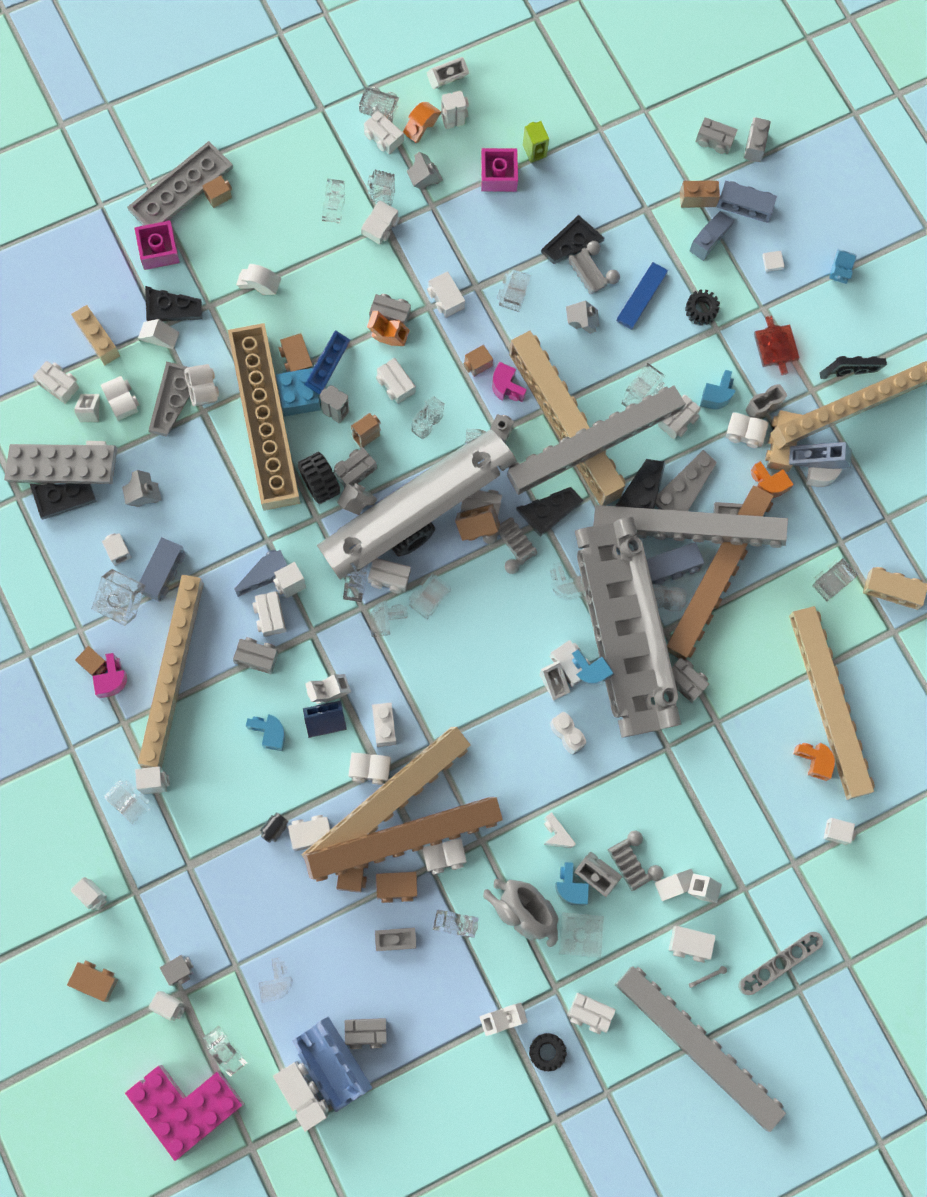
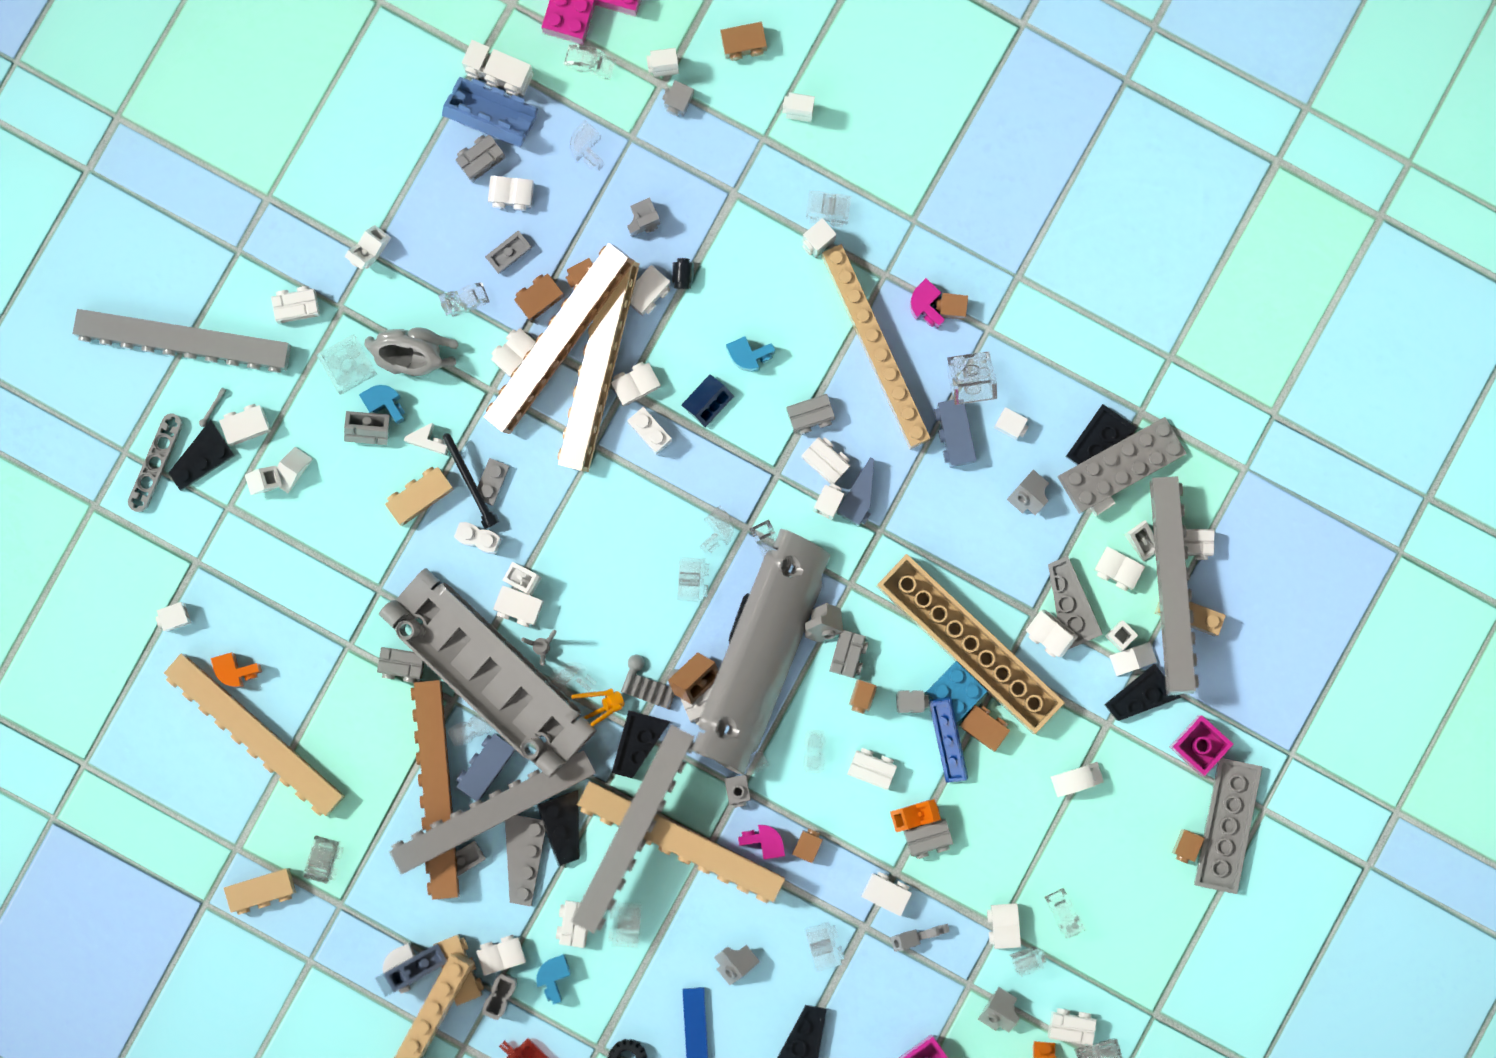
camera: 150 degrees right, 10 degrees up
black tyre [298,451,340,504] -> none
white brick [305,674,351,704] -> none
white brick [368,558,411,593] -> none
black tyre [529,1033,567,1072] -> none
light grey gear [568,241,620,294] -> none
dark azure brick [572,649,615,684] -> none
light grey gear [608,830,664,891] -> none
orange brick [751,461,794,498] -> none
none -> black wing [168,419,235,491]
none -> tan brick [385,467,454,526]
none -> black piece [443,433,500,529]
none -> light grey plate [477,458,510,506]
none -> white brick [488,176,534,211]
none -> light grey plant [521,630,557,666]
none -> light orange plant [571,688,624,726]
none -> light grey brick [627,197,660,237]
none -> light grey piece [890,923,950,952]
none -> white brick [1105,620,1138,651]
none -> light grey brick [1150,476,1199,695]

